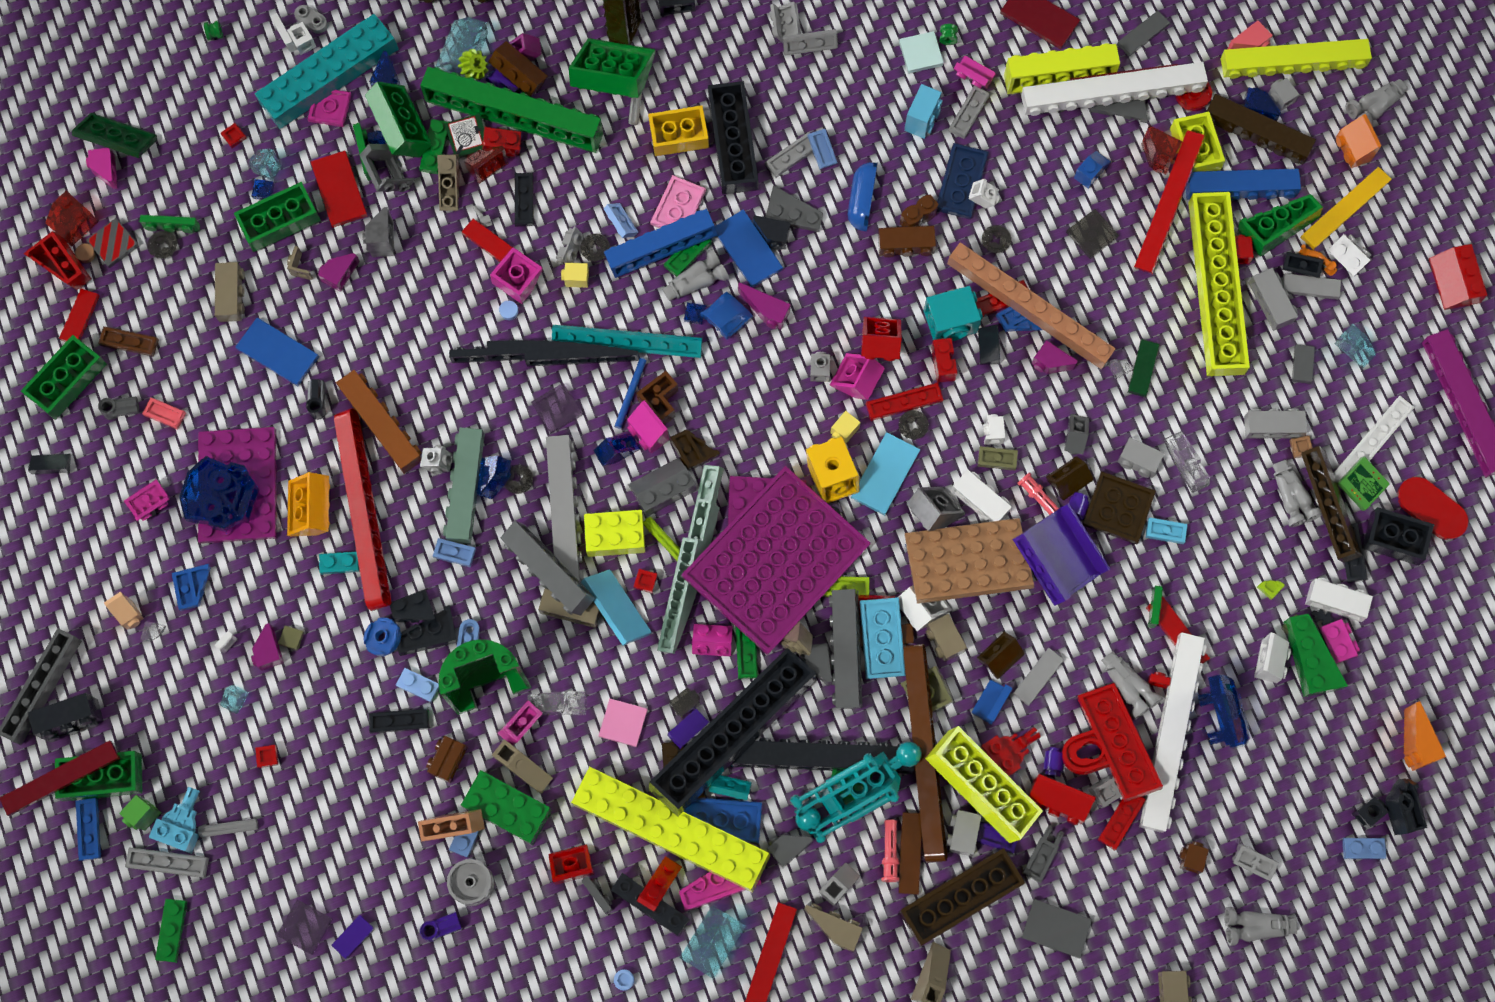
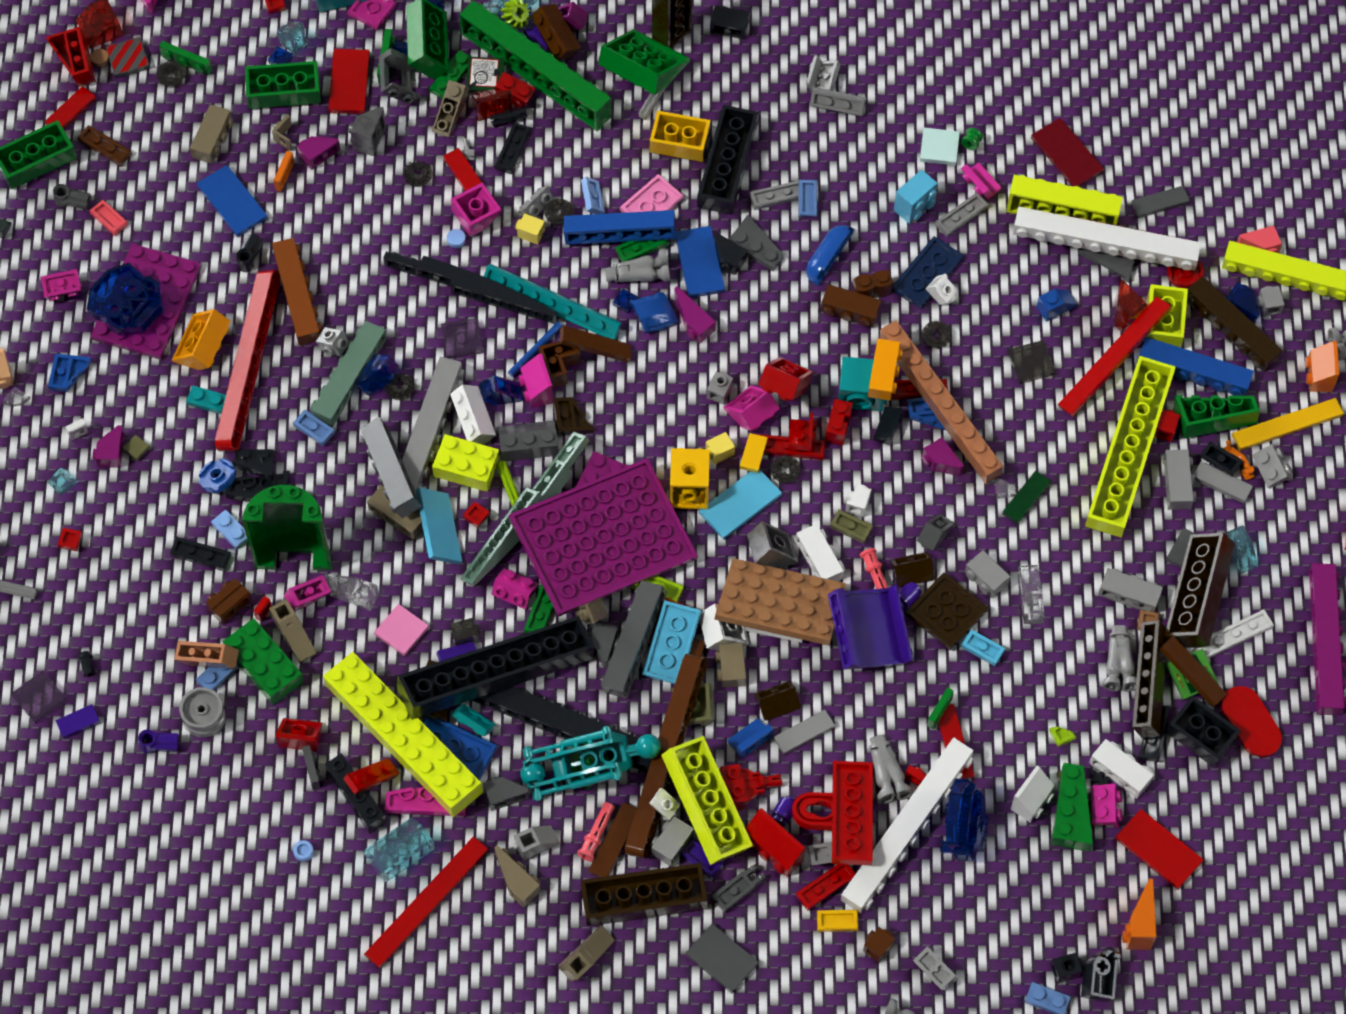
camera: 20 degrees right, 10 degrees down
none -> black pin [77,651,96,677]
none -> red tile [253,596,272,622]
none -> orange tile [273,151,295,191]
none -> clear smoke gear [403,159,432,187]
none -> white brick [450,385,496,445]
none -> black pin [490,107,528,126]
none -> reddish brown tile [560,325,631,363]
none -> white bracket [650,788,680,820]
none -> yellow tile [740,433,768,473]
none -> red bracket [788,413,817,451]
none -> yellow tile [817,910,858,932]
none -> light orange brick [868,338,903,400]
none -> red tile [1115,809,1204,890]
none -> reddish brown tile [1159,636,1227,707]
none -> dark brown brick [1164,532,1235,647]

